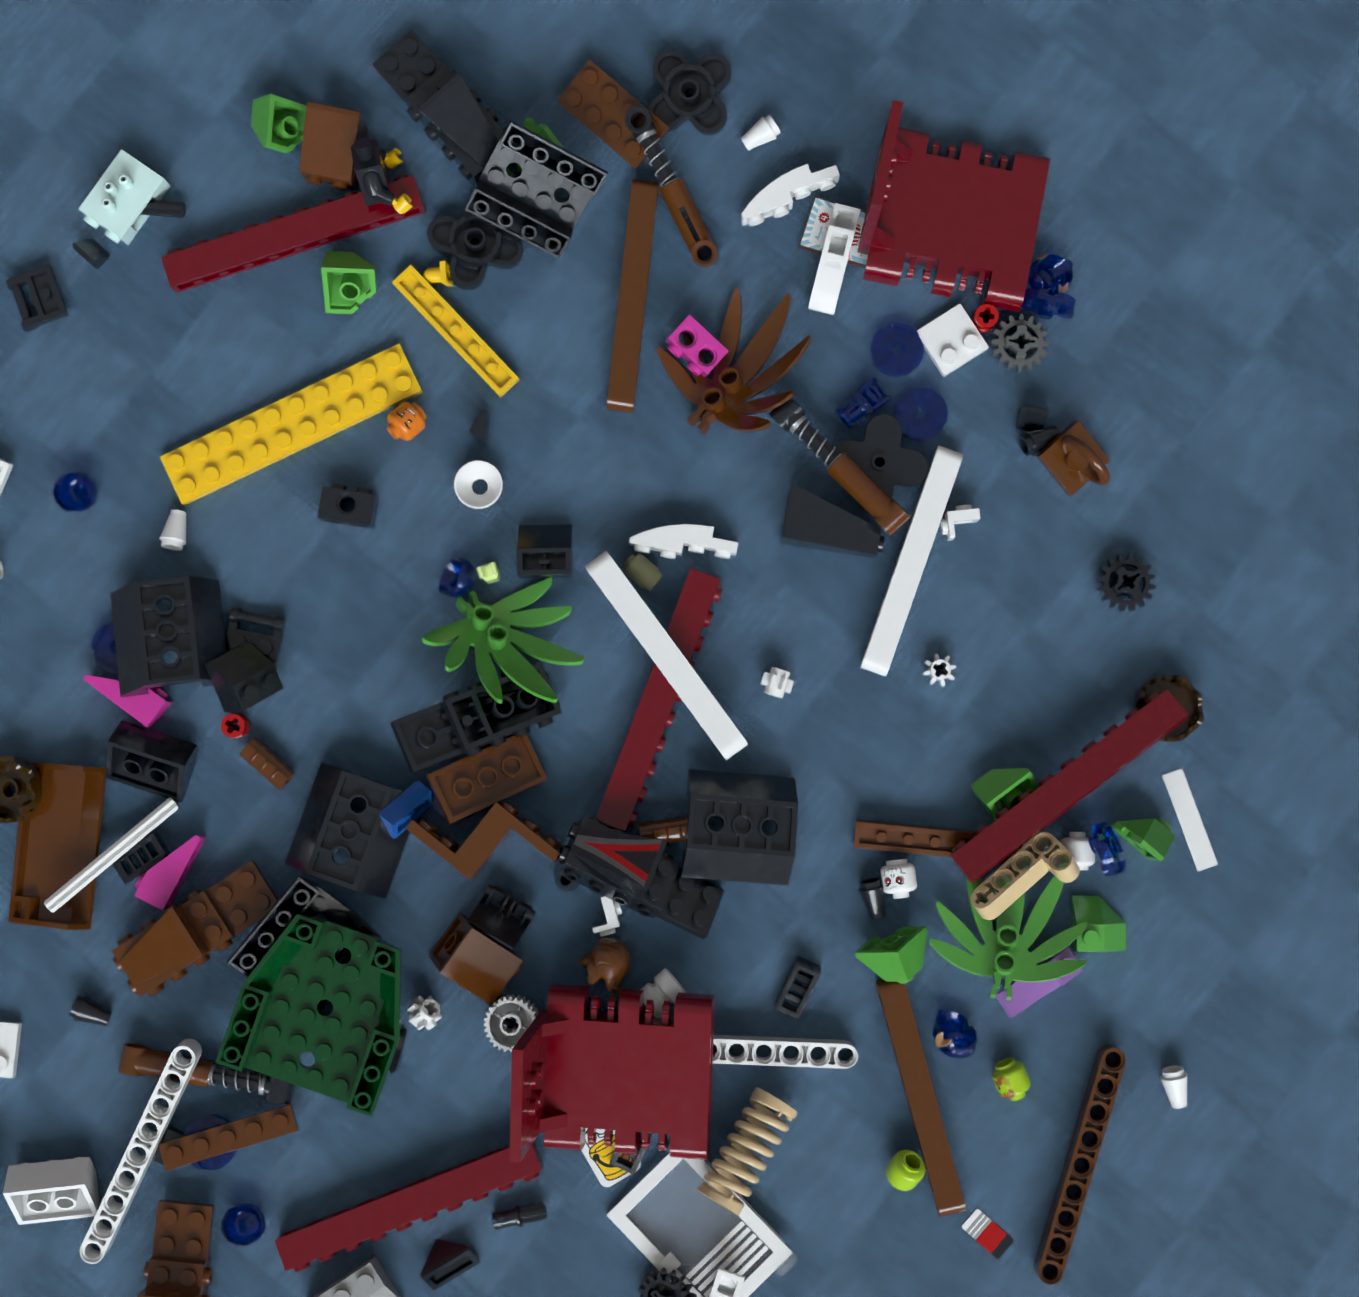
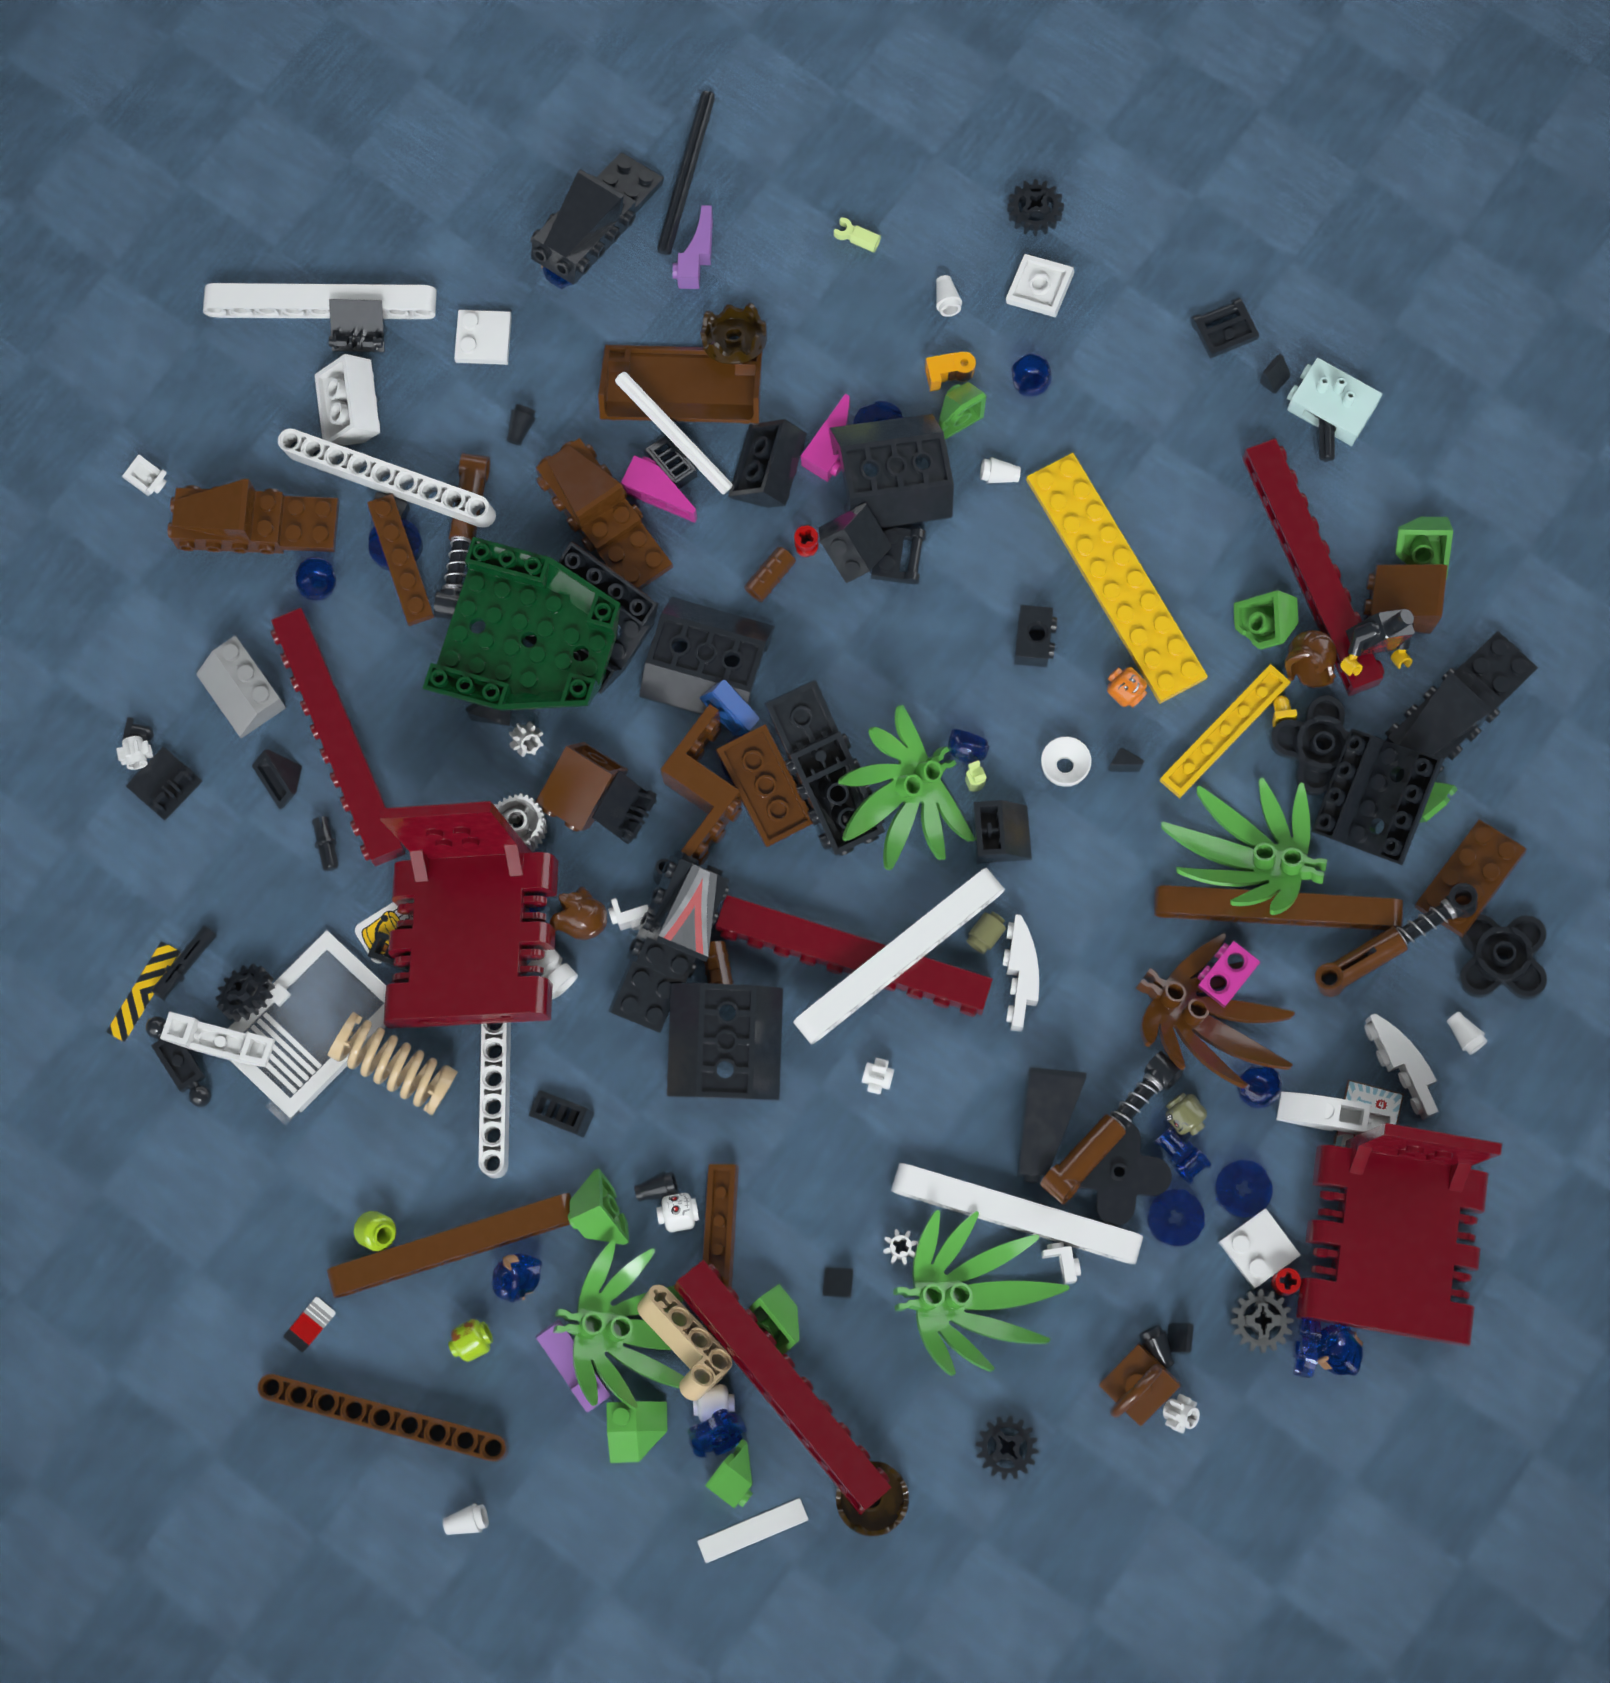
camera: 85 degrees right, 10 degrees down
none -> black slope [823,1267,854,1299]
none -> bright green plant [893,1210,1070,1376]
none -> light orange leg [924,352,976,392]
none -> bright green slope [938,382,986,440]
none -> bright green plant [1161,778,1327,915]
none -> white gear [1163,1394,1200,1433]
none -> olive head [1165,1092,1207,1136]
none -> clear blue hair [1236,1066,1282,1109]
none -> reddish brown hair [1285,630,1337,688]

